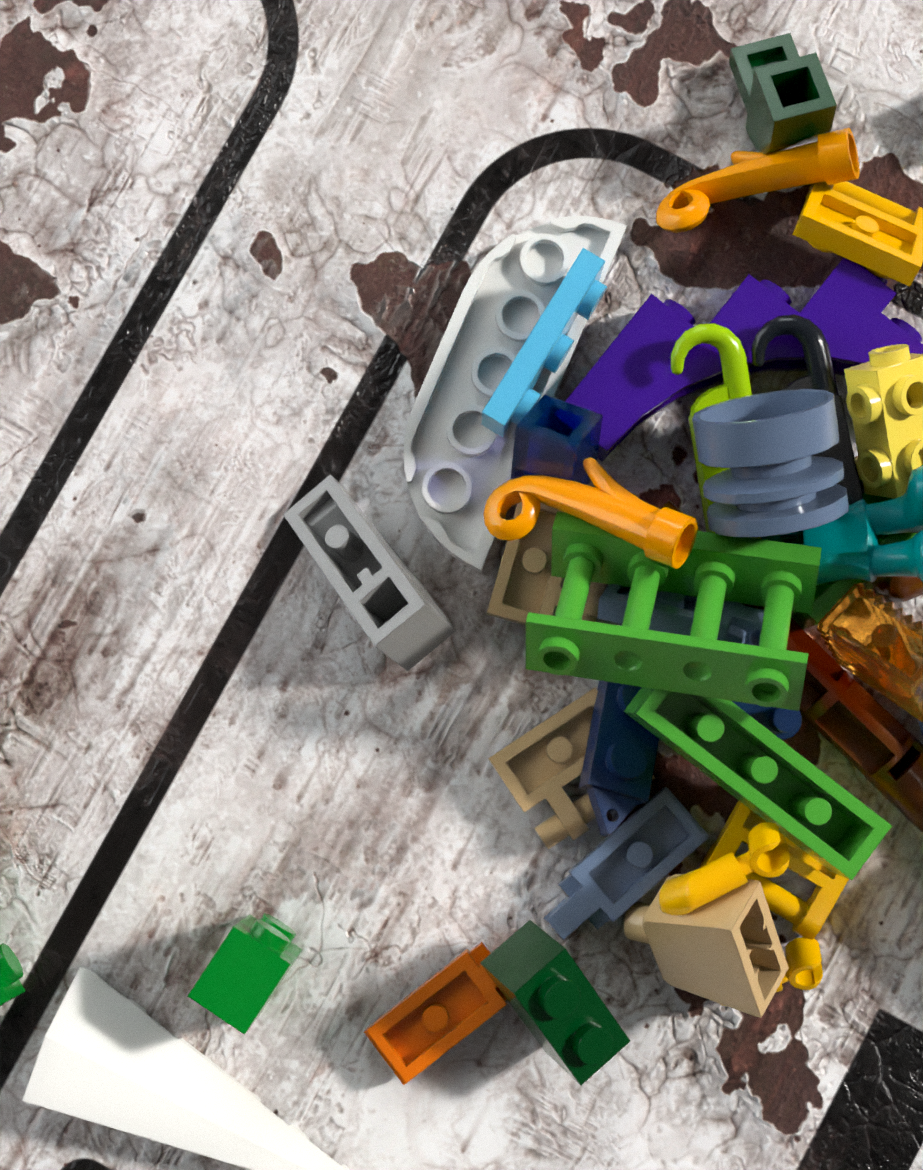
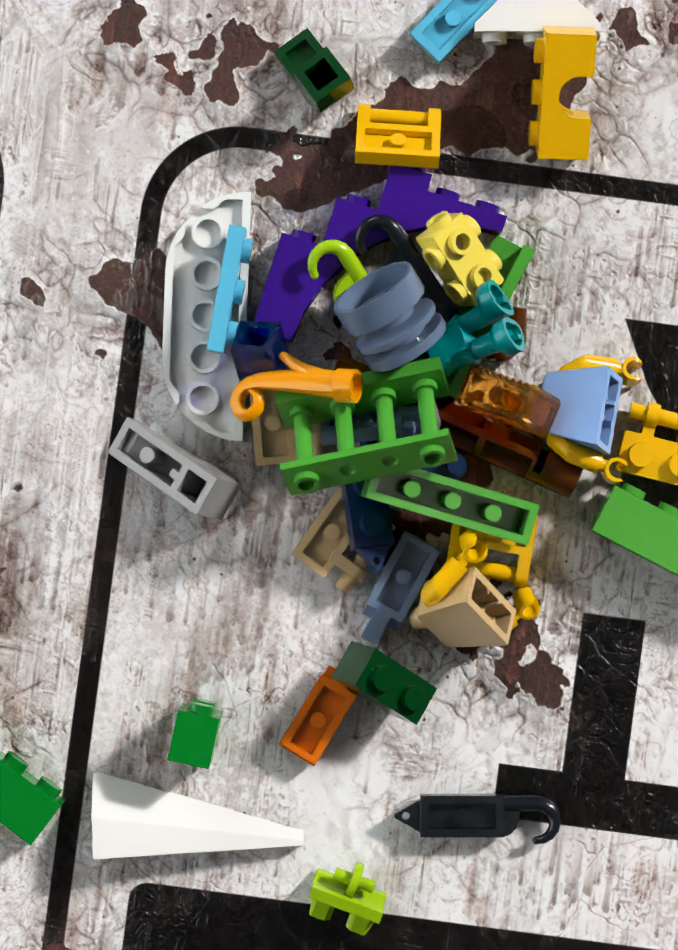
camera: 20 degrees left, 5 degrees up
light orange plant [656,127,860,233] -> none

